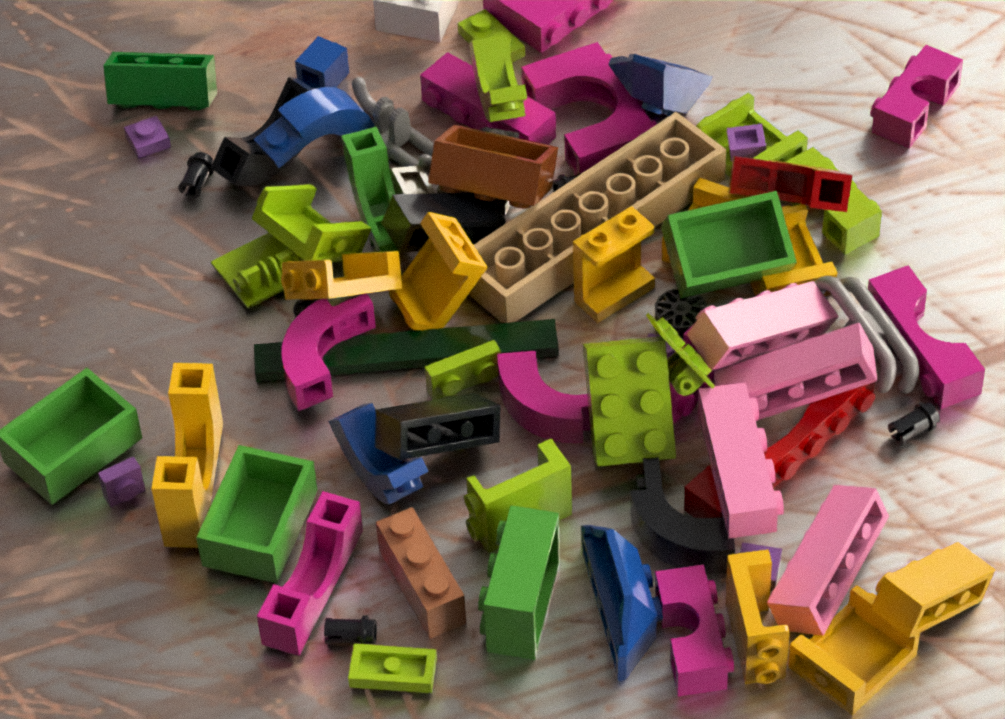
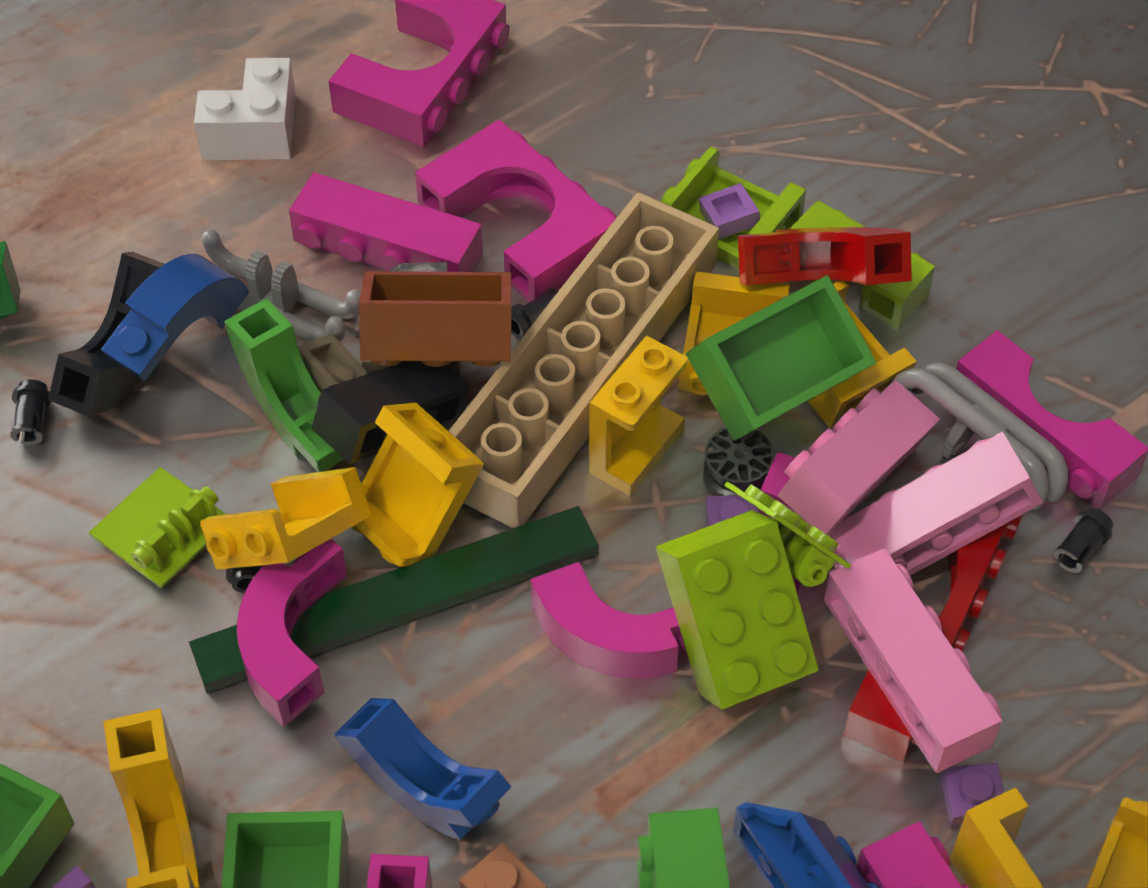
camera: 20 degrees left, 5 degrees up
lime panel [251,184,372,262] -> none
blue brick [295,36,350,89] -> none
black brick [375,393,501,460] -> none
lime plate [425,340,501,400] -> none
lime plate [457,9,526,63] -> none
lime panel [464,439,572,553] -> none
lime arch [469,35,527,122] -> none
blue wedge [608,53,713,116] -> none
black arch [630,457,735,575] -> none
bright pink brick [767,485,889,636] -> none
dark pink arch [870,45,963,149] -> none

